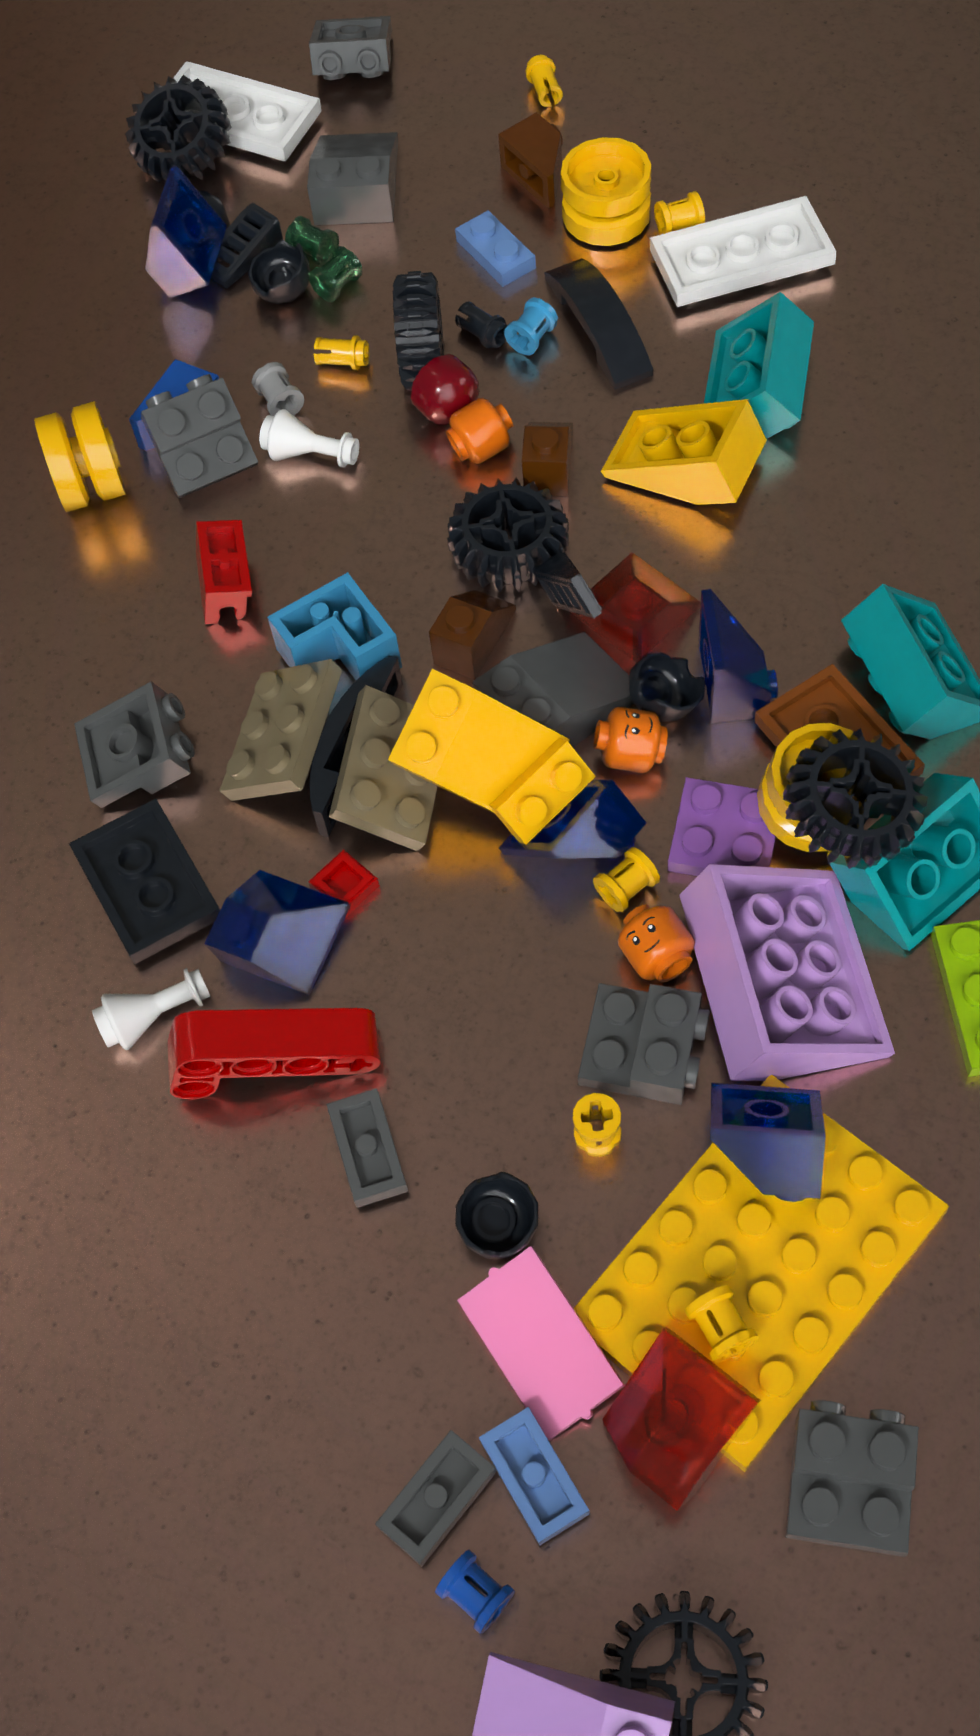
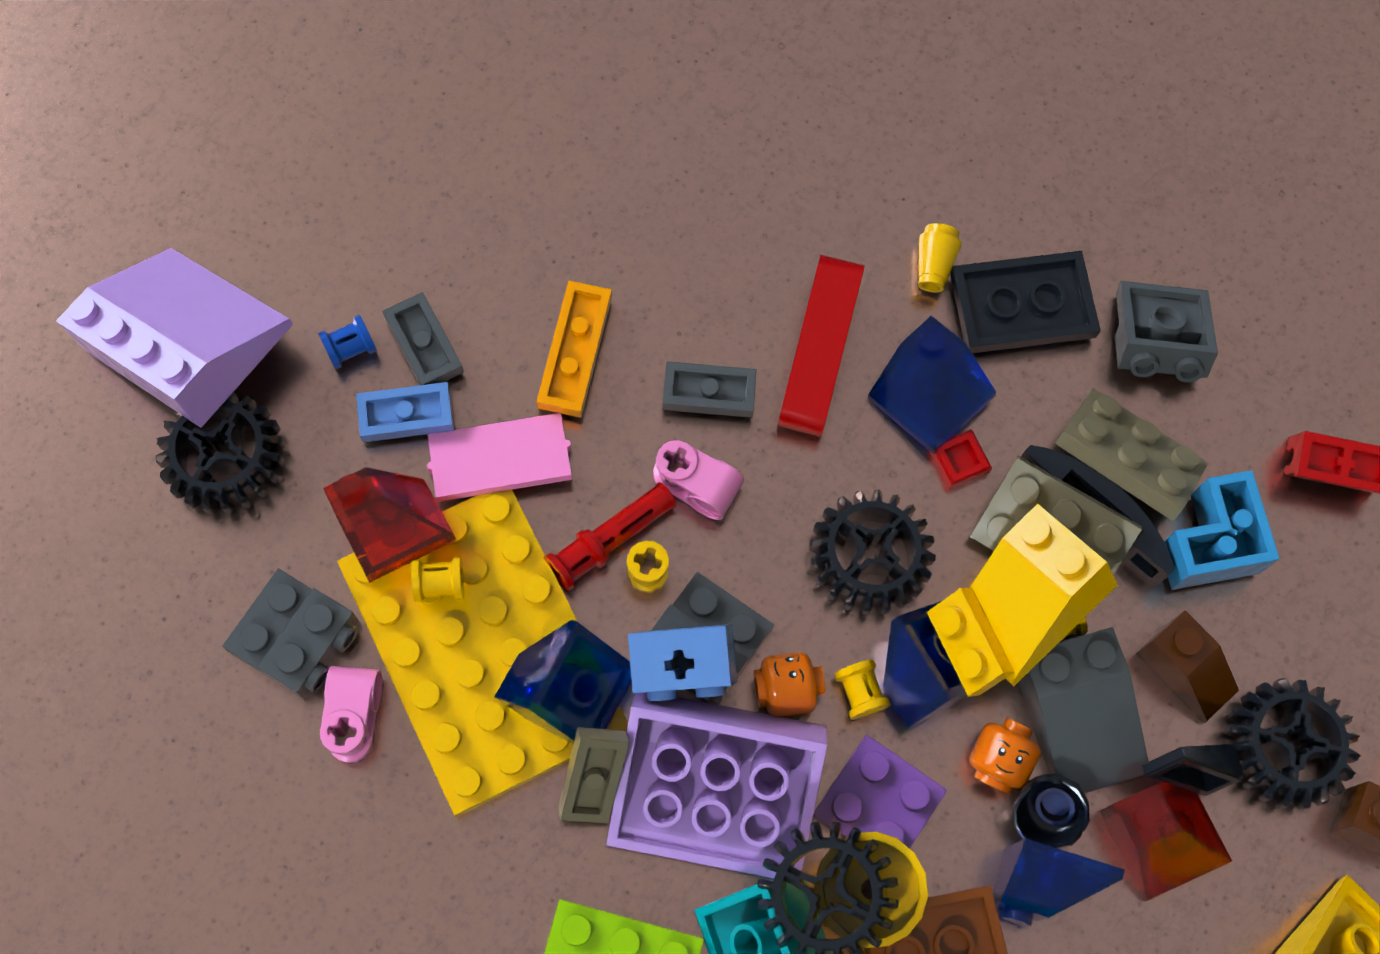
camera: 100 degrees right, 10 degrees up
white piece [92,968,211,1050] -> none
black hair [455,1172,539,1259] -> none
none -> bright pink piece [320,666,382,763]
none -> light orange plate [536,280,612,418]
none -> red pin [544,482,677,591]
none -> dark tan plate [558,727,629,823]
none -> medium blue brick [628,624,737,701]
none -> bright pink piece [653,440,744,520]
none -> black gear [809,489,936,615]
none -> yellow cone [918,223,962,293]

